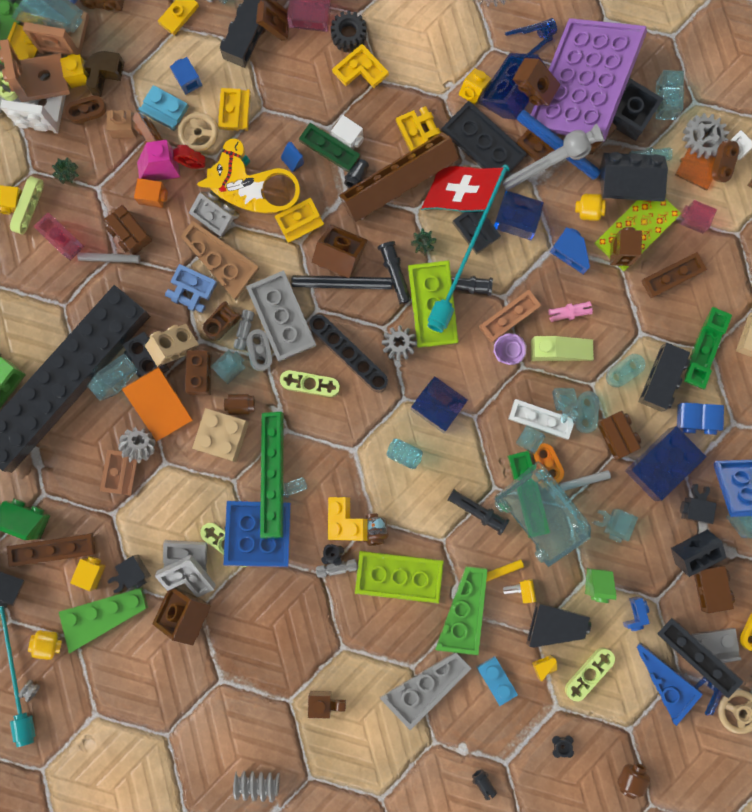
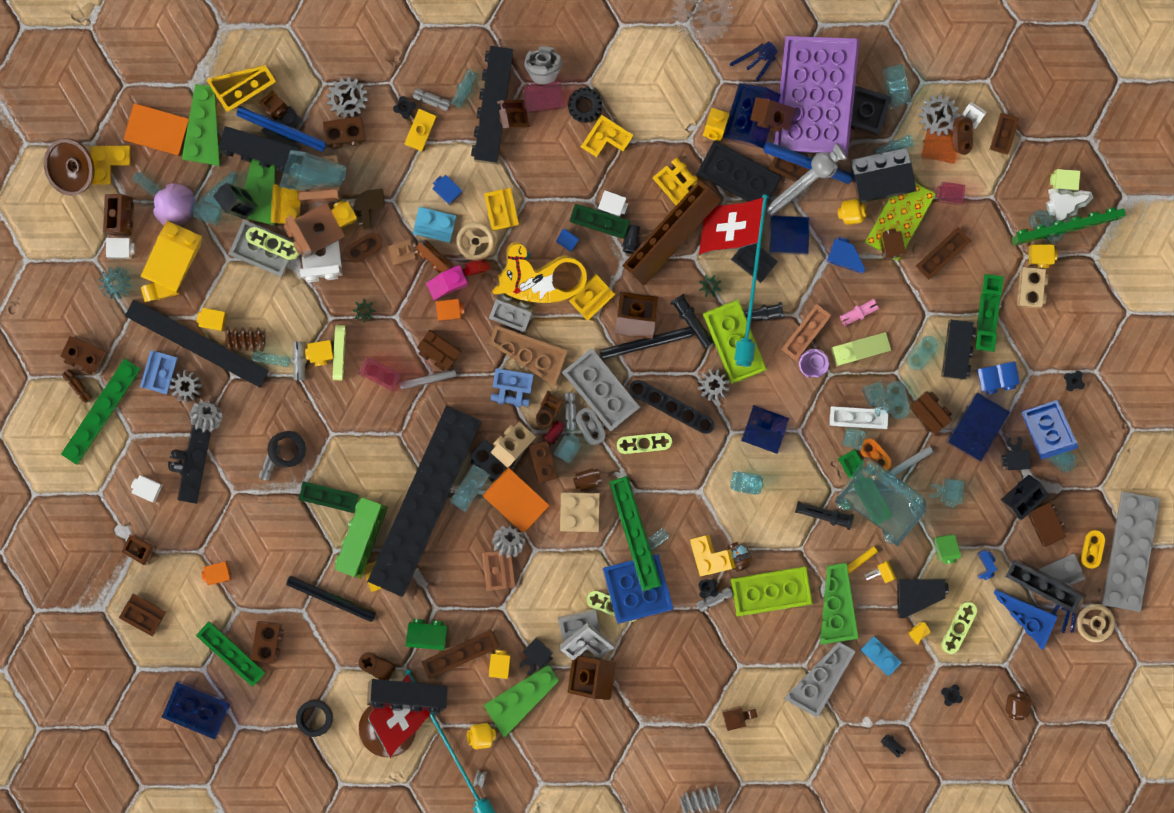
camera: 25 degrees left, 5 degrees up
none -> dark red pin [544,420,566,445]

